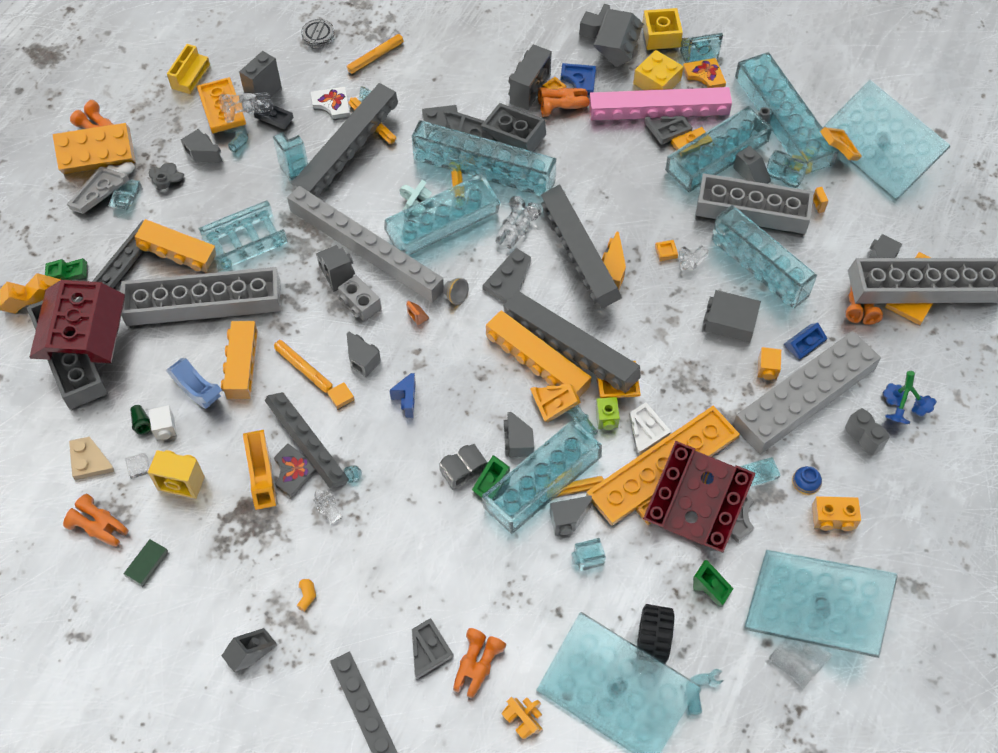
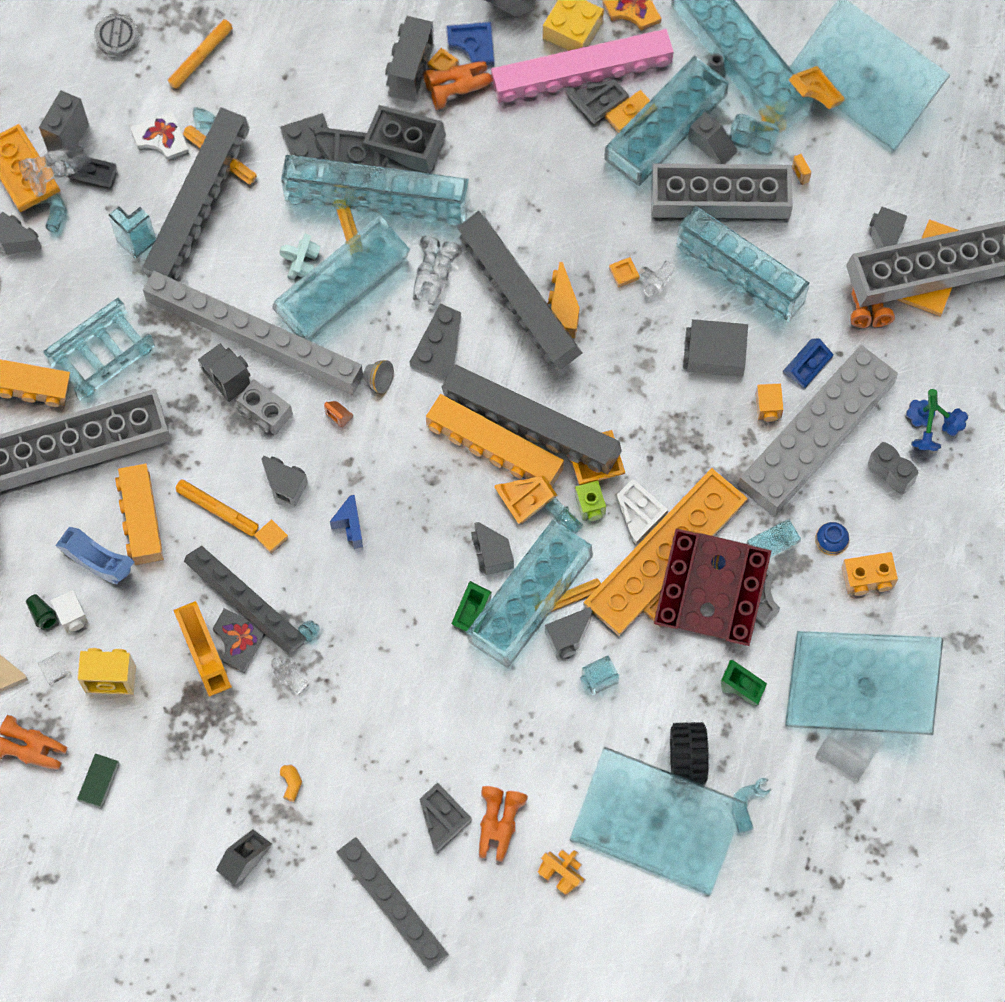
camera: 10 degrees left, 10 degrees up
dark grey brick [439,444,488,489] -> none

